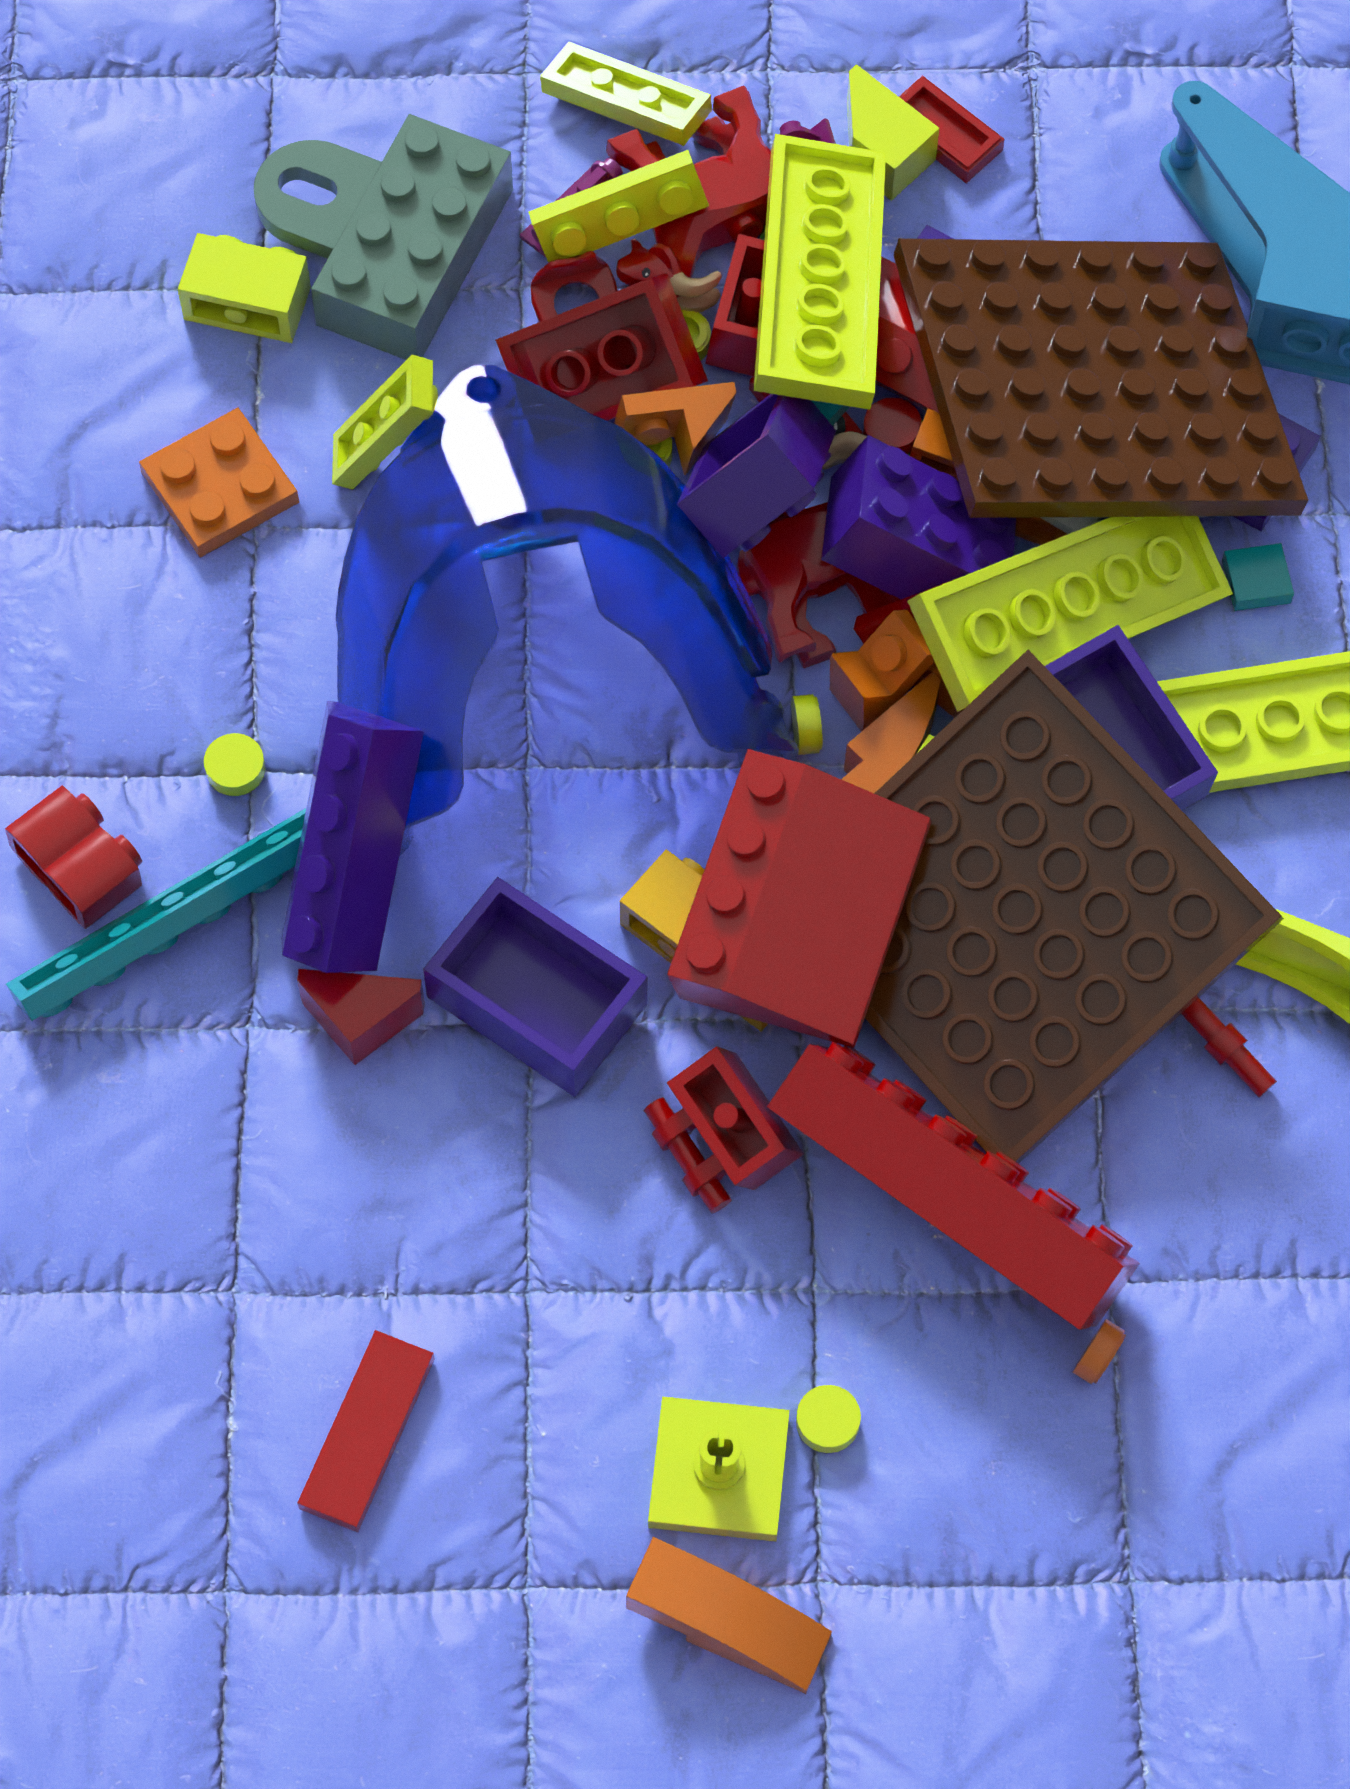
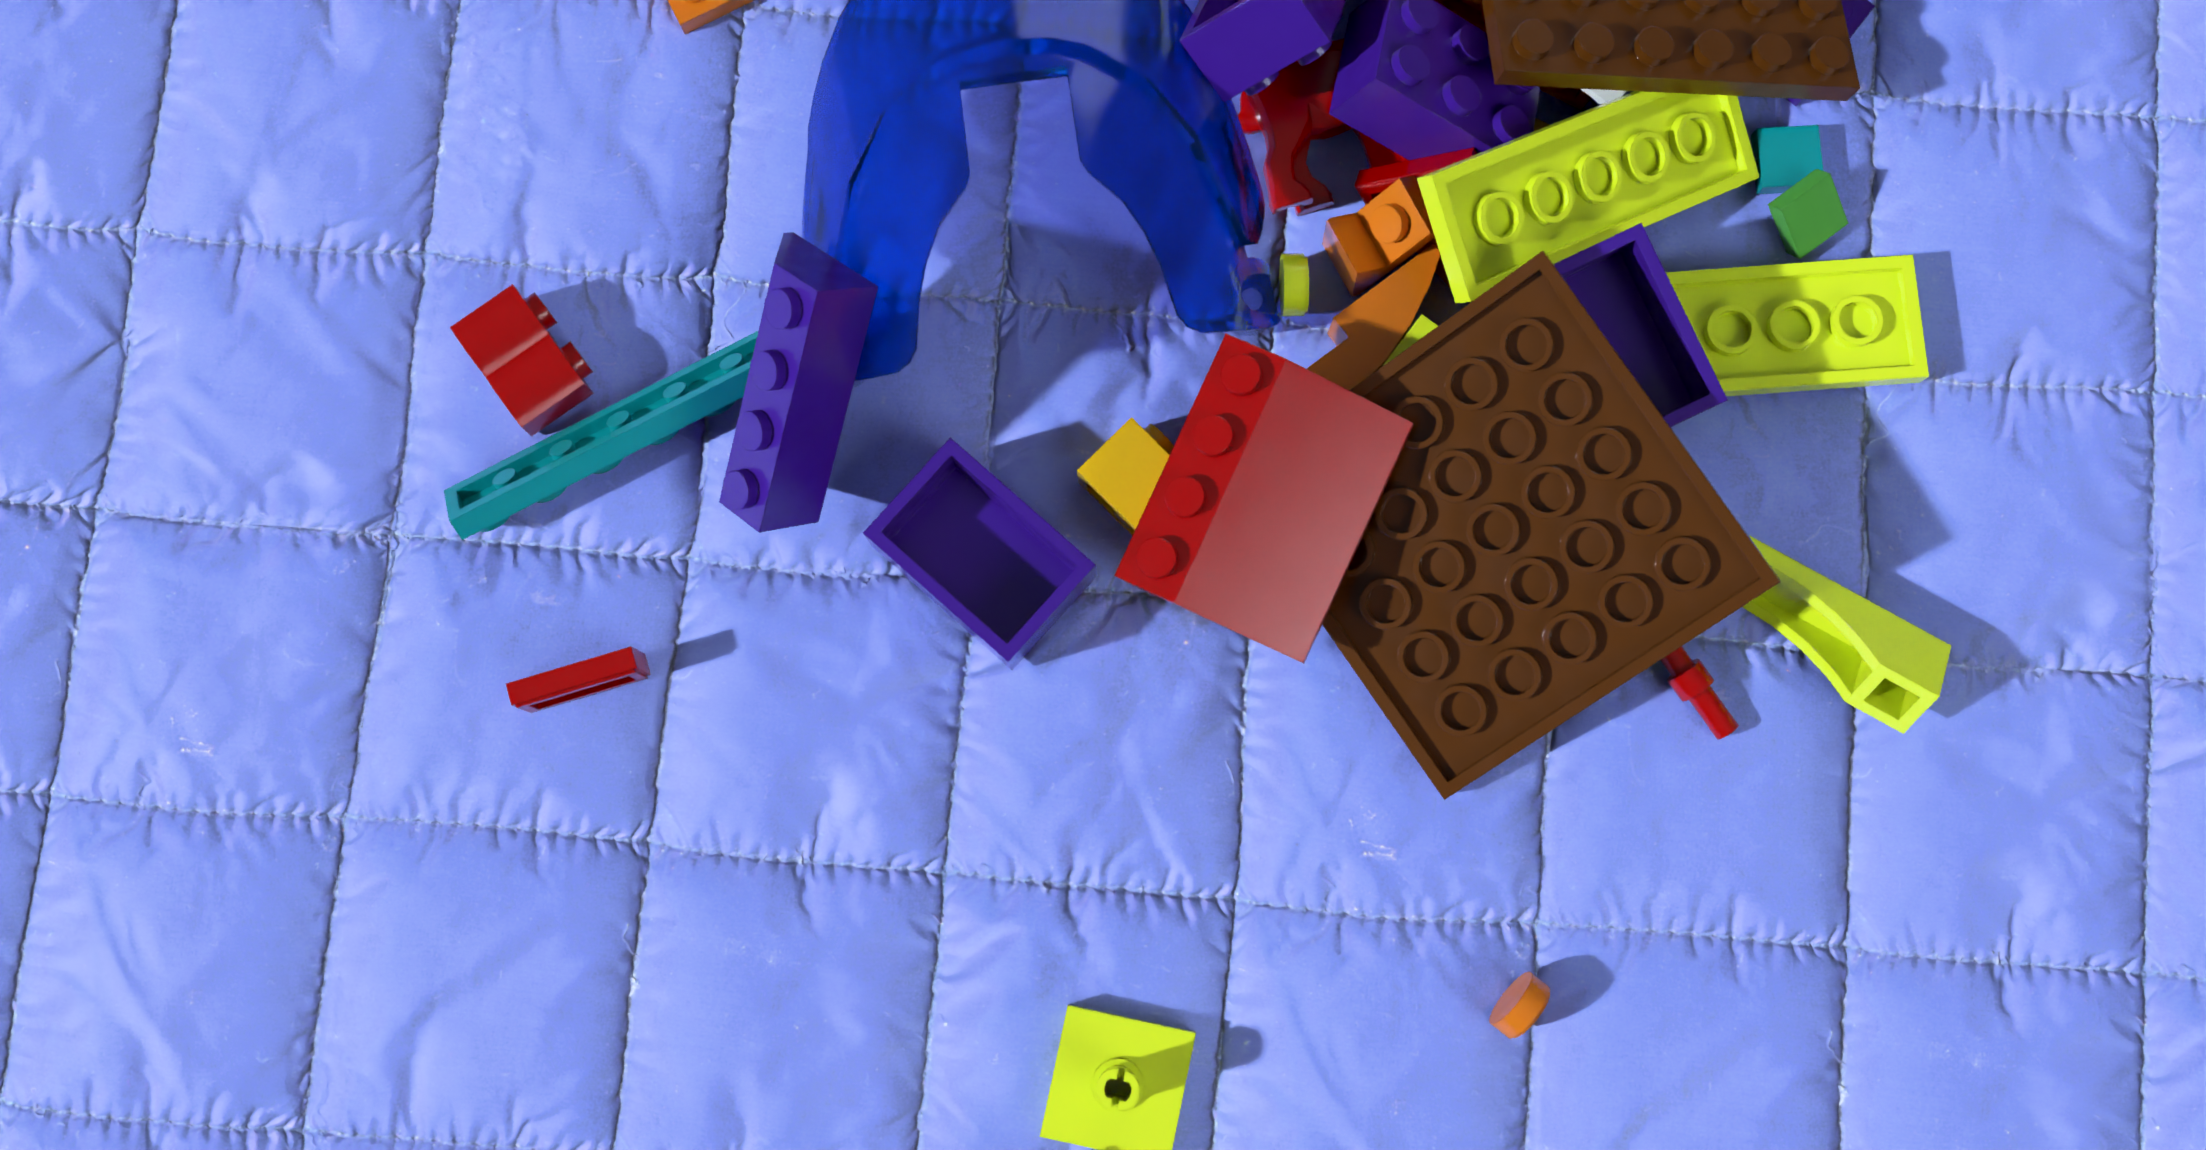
camera: 10 degrees right, 15 degrees up
neon yellow tile [204,733,265,796] -> none
red slope [297,969,425,1065] -> none
red tile [297,1330,435,1532] -> none
red brick [644,1046,804,1214] -> none
red brick [767,1042,1140,1330] -> none
neon yellow tile [796,1385,861,1453] -> none
none -> red tile [506,646,651,713]
none -> bright green tile [1768,168,1849,259]

